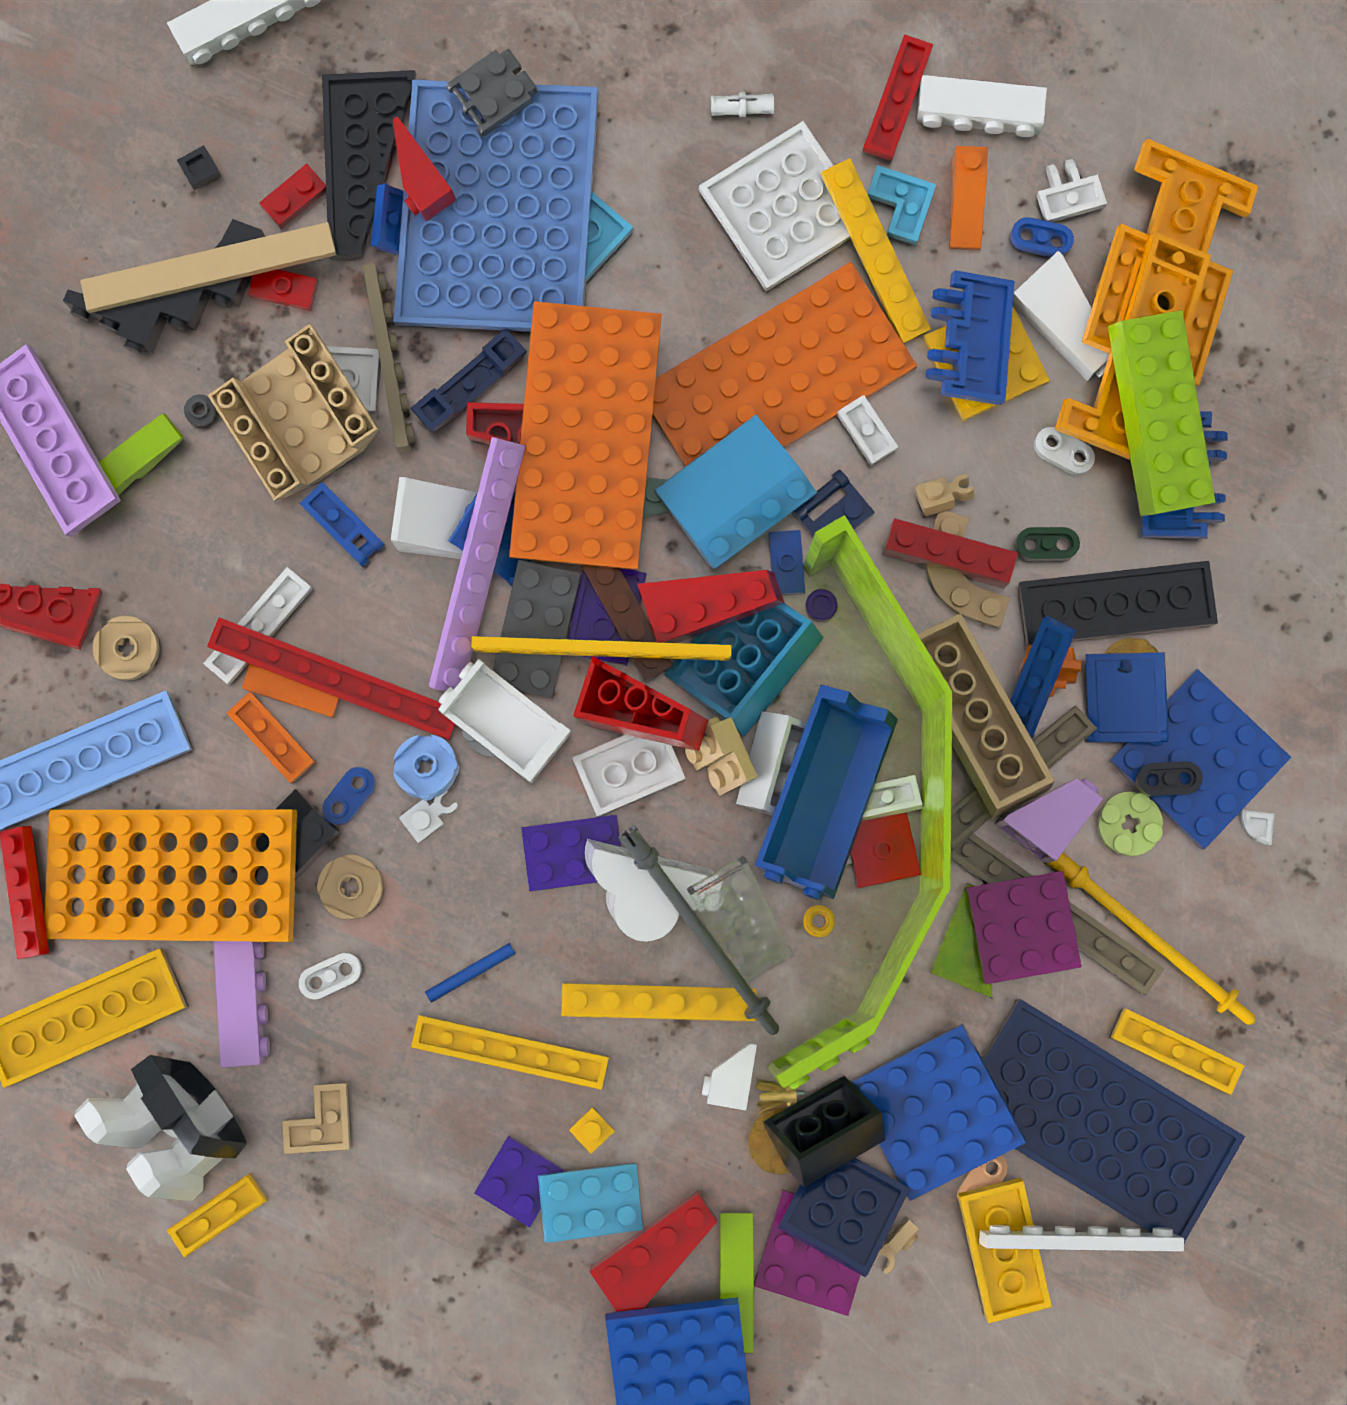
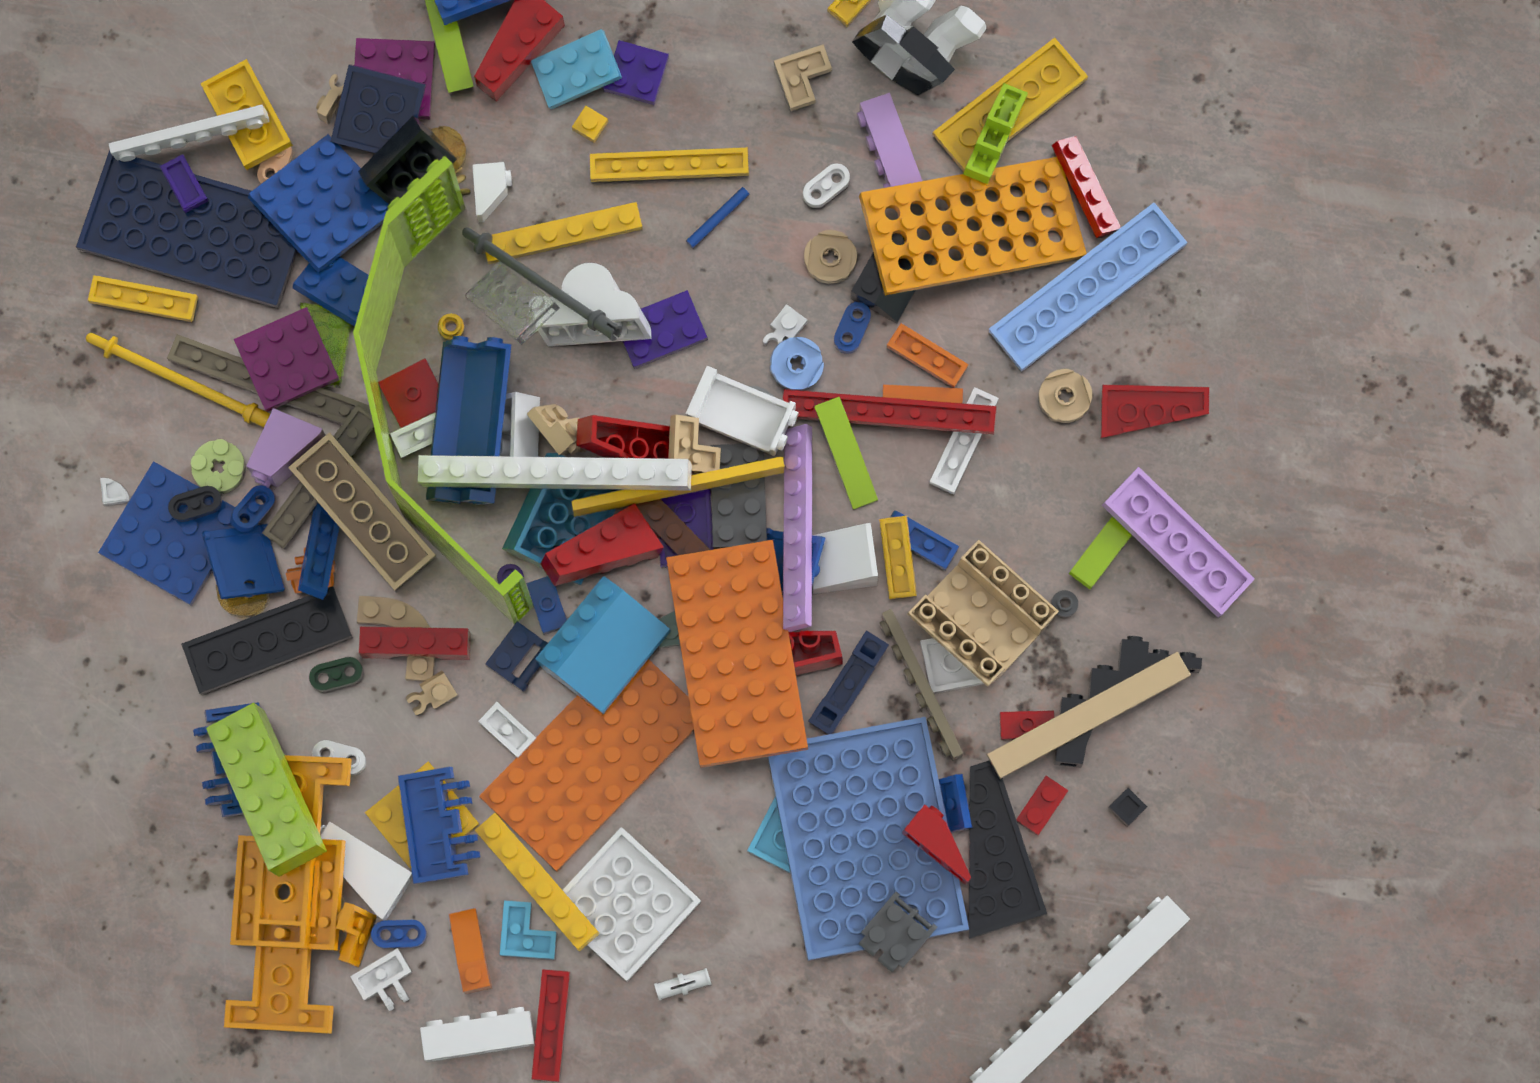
camera: 170 degrees right, 5 degrees down
white plate [572,735,686,817] -> none
none -> dark purple tile [160,154,208,213]
none -> blue plate [230,485,275,532]
none -> blue plate [292,257,369,326]
none -> light orange plate [336,902,376,967]
none -> white brick [418,455,692,491]
none -> tan plate [668,415,721,474]
none -> lime slope [814,397,878,510]
none -> yellow tile [879,515,917,599]
none -> lime slope [963,83,1028,184]

